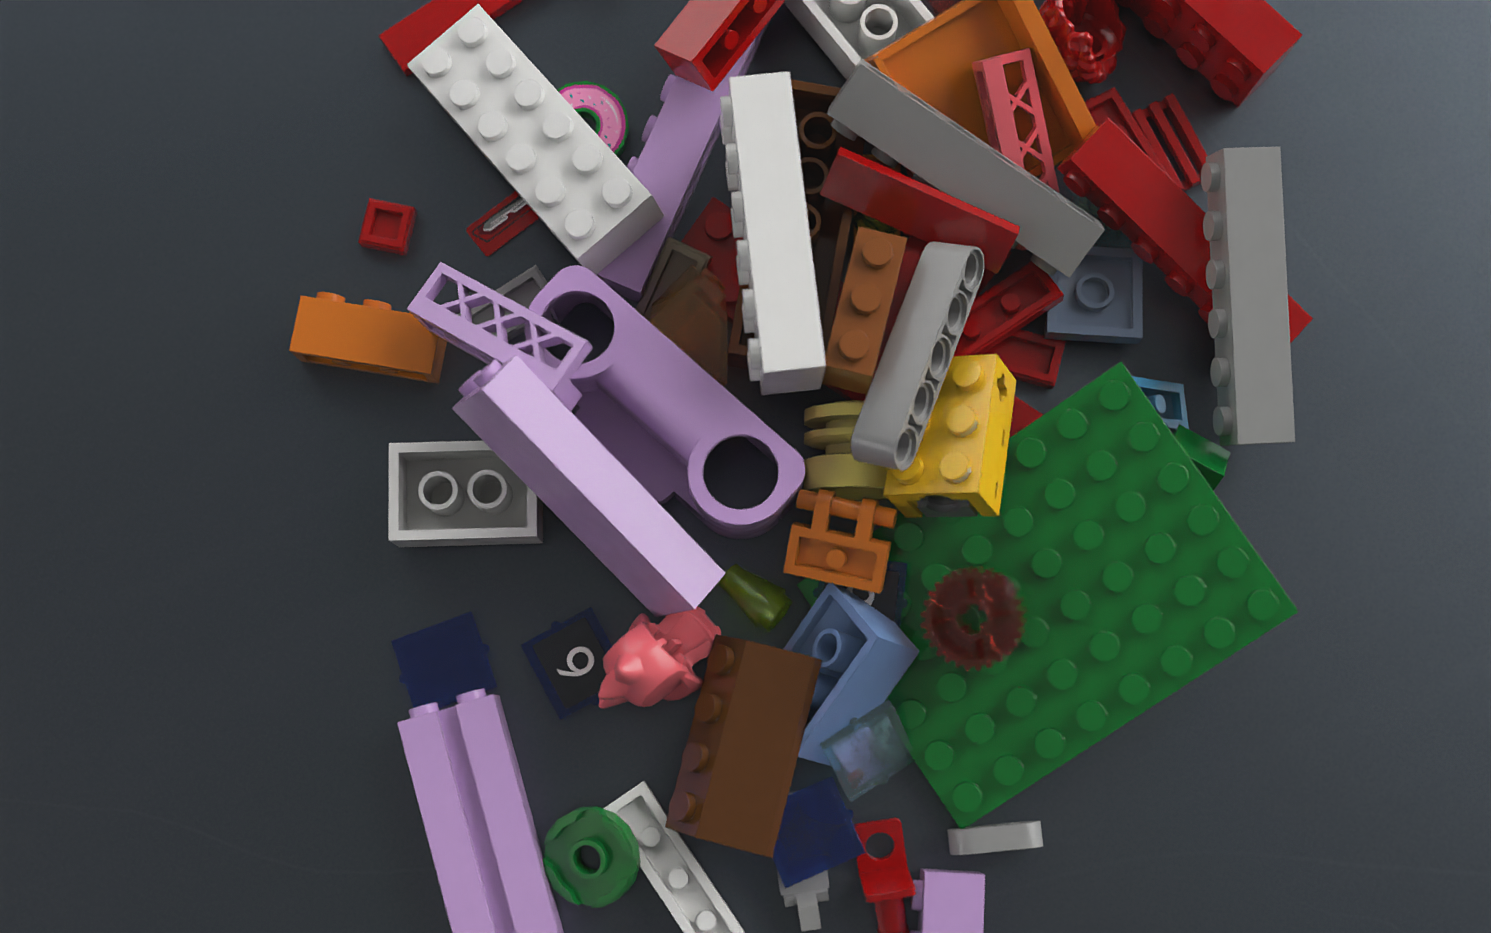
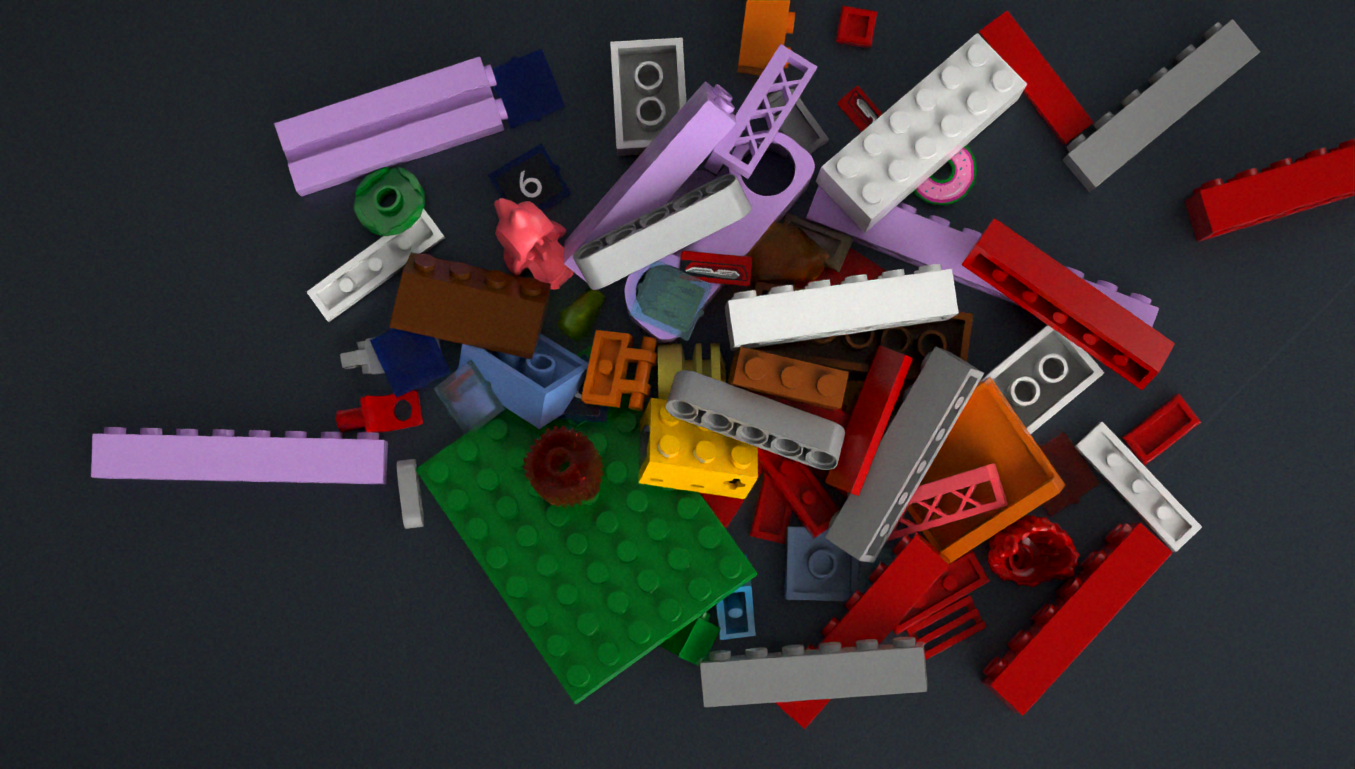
camera: 85 degrees right, 5 degrees up
none -> beam [573,174,752,290]
none -> clear light blue piece [629,261,713,341]
none -> sticker [679,251,752,286]

